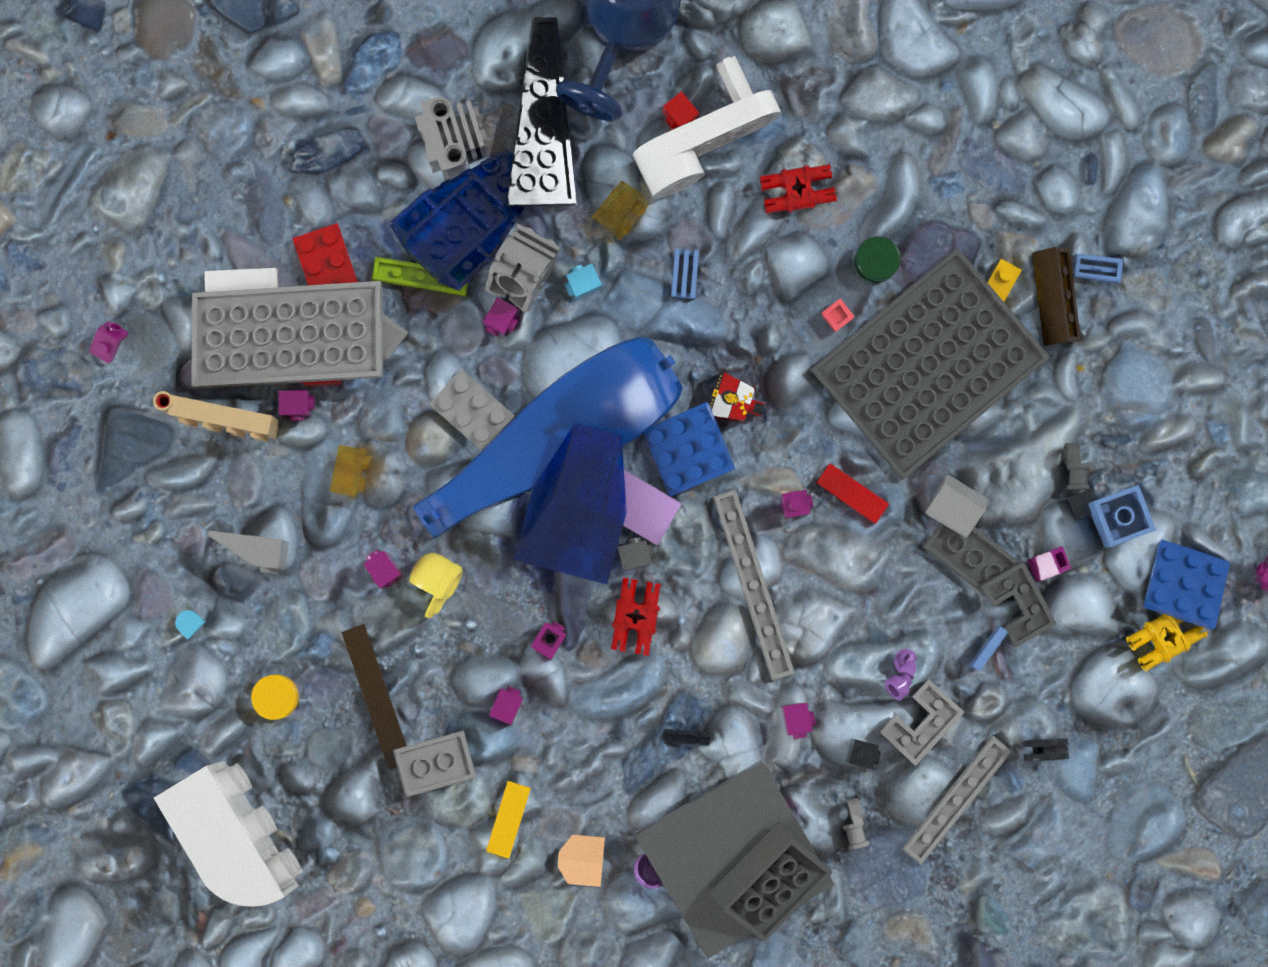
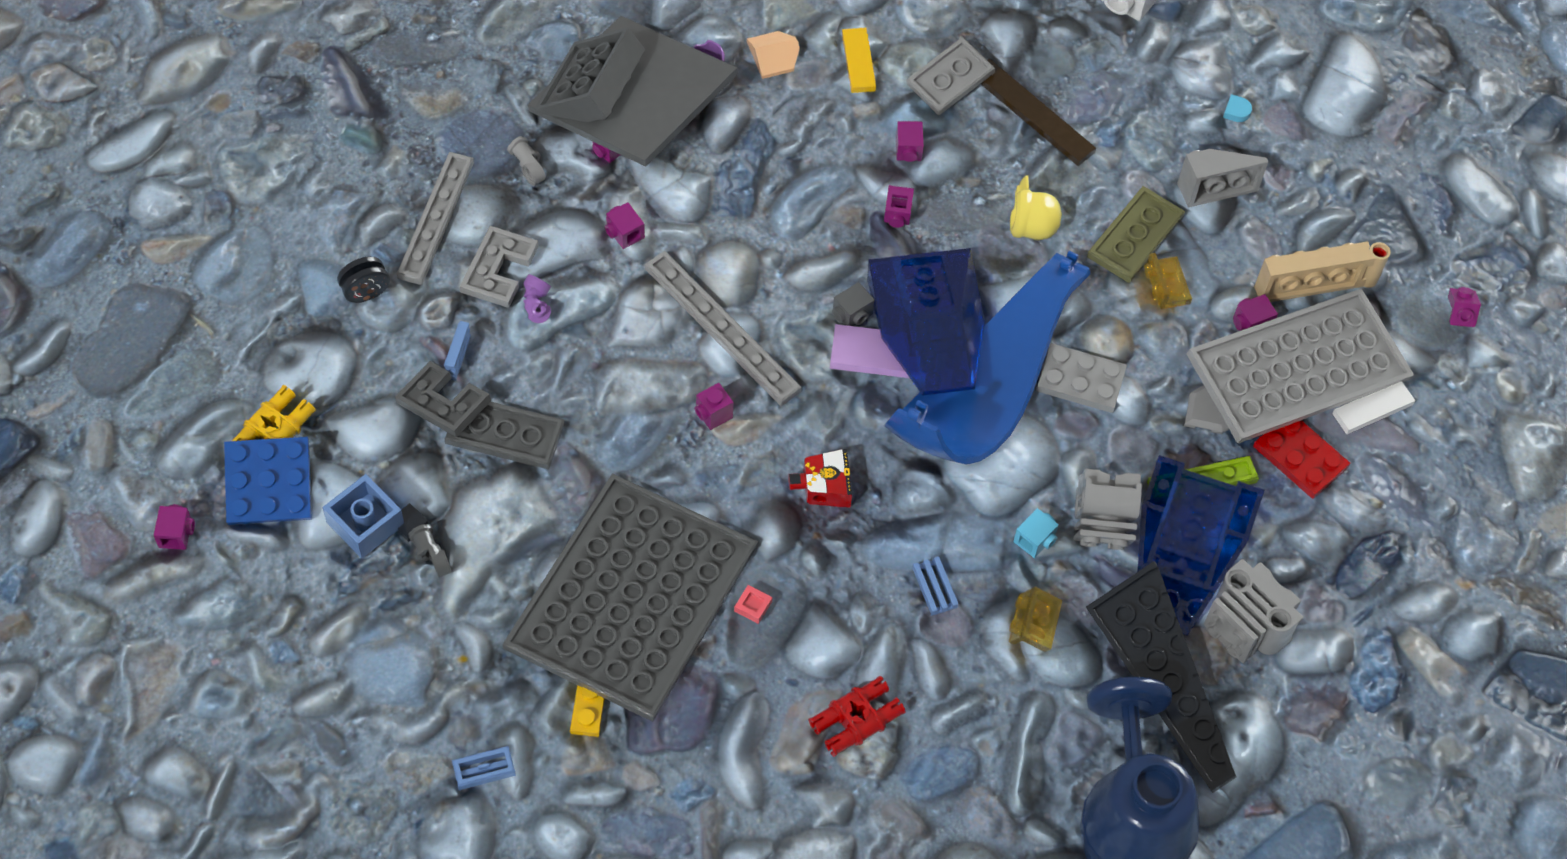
camera: 160 degrees right, 25 degrees down
yellow head [251,674,299,720] -> none
magenta brick [363,550,404,590] -> none
magenta brick [483,297,519,337] -> none
red pin [610,578,662,656] -> none
white beam [633,56,782,199] -> none
blue plate [644,402,735,497] -> none
red brick [662,91,700,130] -> none
black axle [663,729,711,746] -> none
red tile [816,463,889,524] -> none
black brick [846,738,881,769] -> none
dark green head [854,236,900,283] -> none
light grey slope [925,474,988,538] -> none
magenta brick [1027,546,1071,582] -> none
dark brown panel [1032,247,1081,346] -> none
none -> olive tile [1087,186,1186,283]

